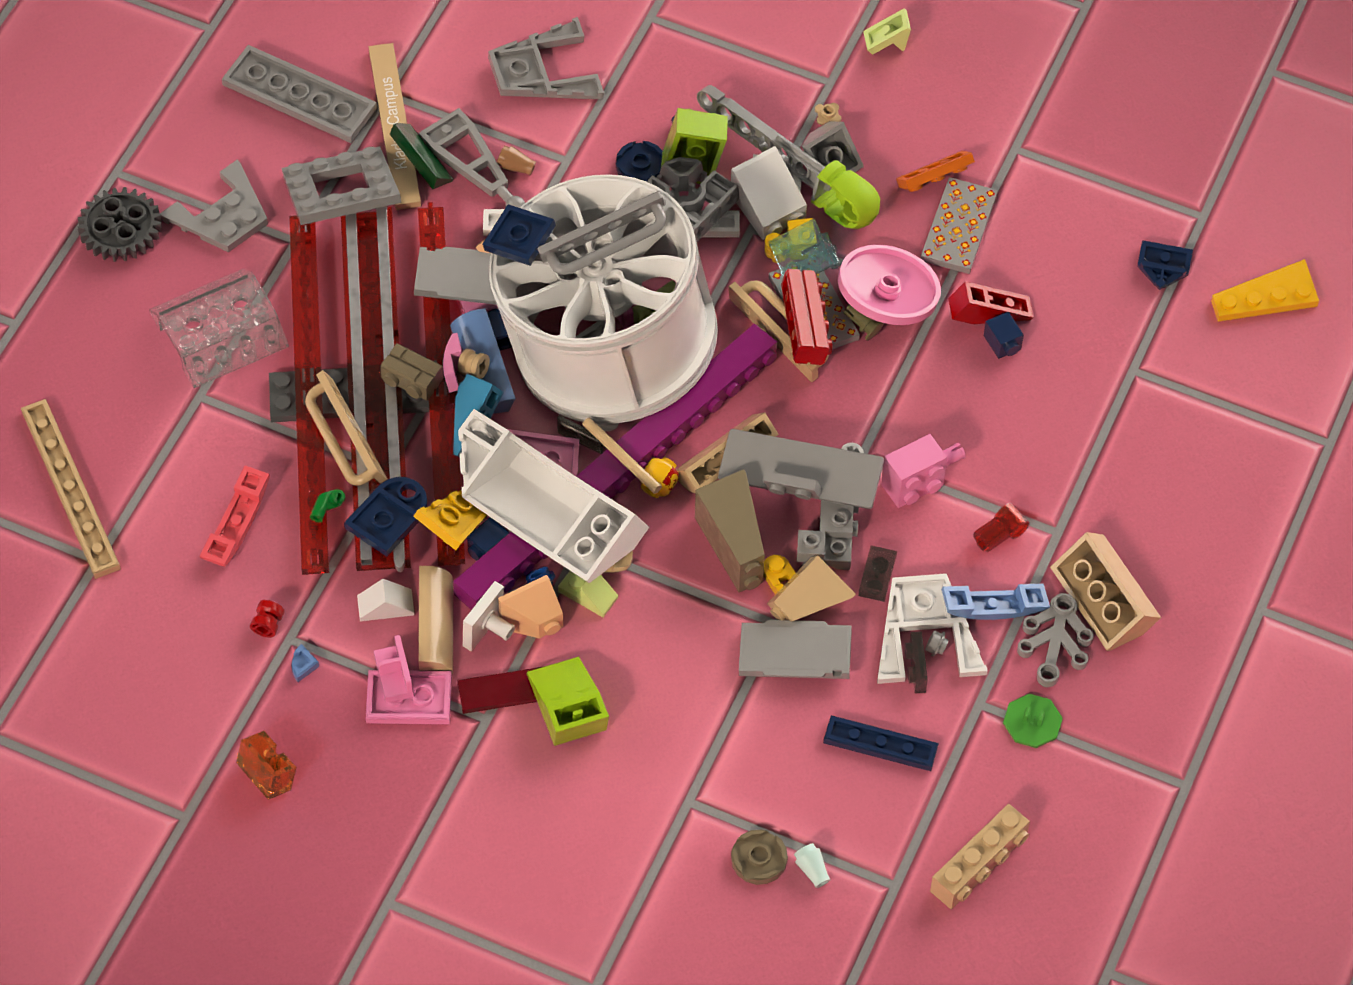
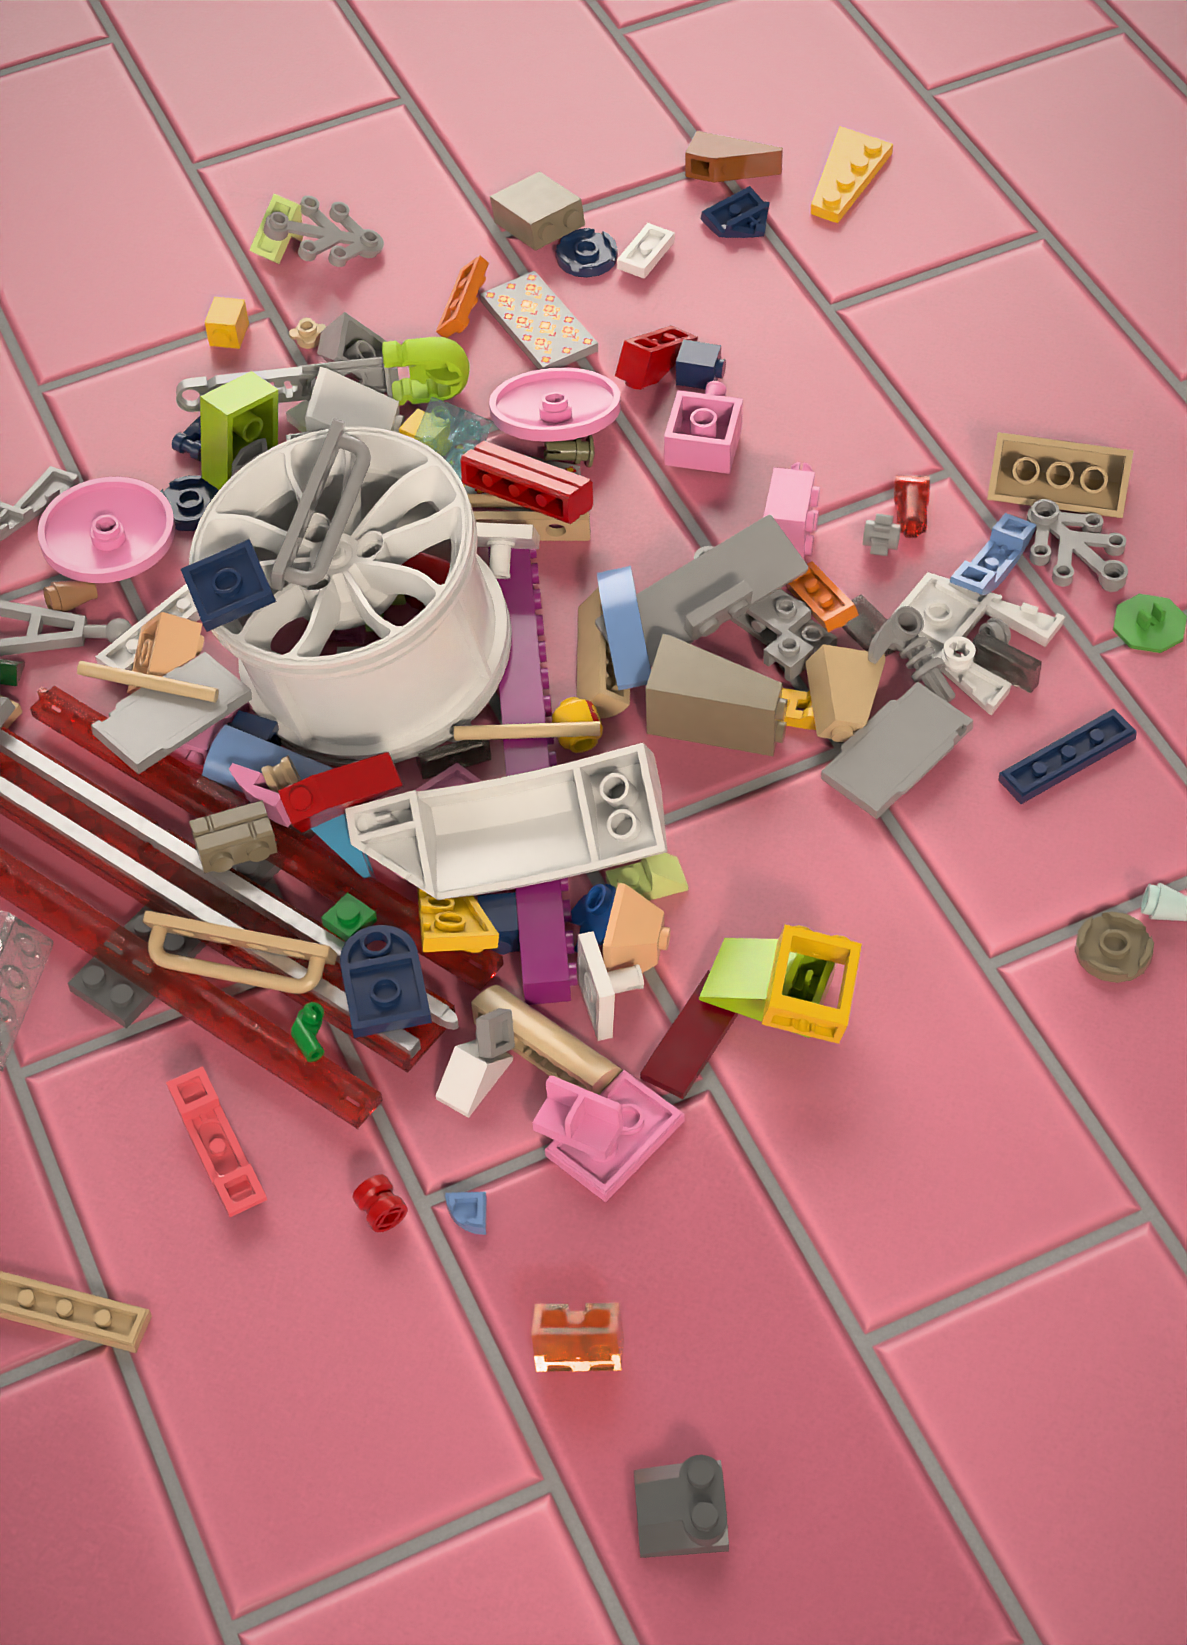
camera: 45 degrees left, 5 degrees down
none -> bright pink dish [38,477,175,583]
none -> tan bar [77,661,219,703]
none -> yellow brick [205,297,249,349]
none -> light grey plant [263,196,384,267]
none -> red slope [278,752,404,833]
none -> green plate [321,892,377,942]
none -> white tile [476,522,540,579]
none -> light grey plate [476,1008,515,1059]
none -> brick [490,171,585,251]
none -> dark blue tile [556,228,618,278]
none -> medium blue slope [597,566,651,690]
none -> white plate [617,223,675,279]
none -> dark grey slope [634,1455,729,1558]
none -> bright pink brick [664,381,743,474]
none -> dark orange slope [685,131,783,183]
none -> yellow window [761,924,862,1044]
none -> orange plate [786,561,859,633]
none -> light grey gear [863,514,901,556]
none -> light grey piece [868,606,955,703]
none -> white bush [941,636,976,672]

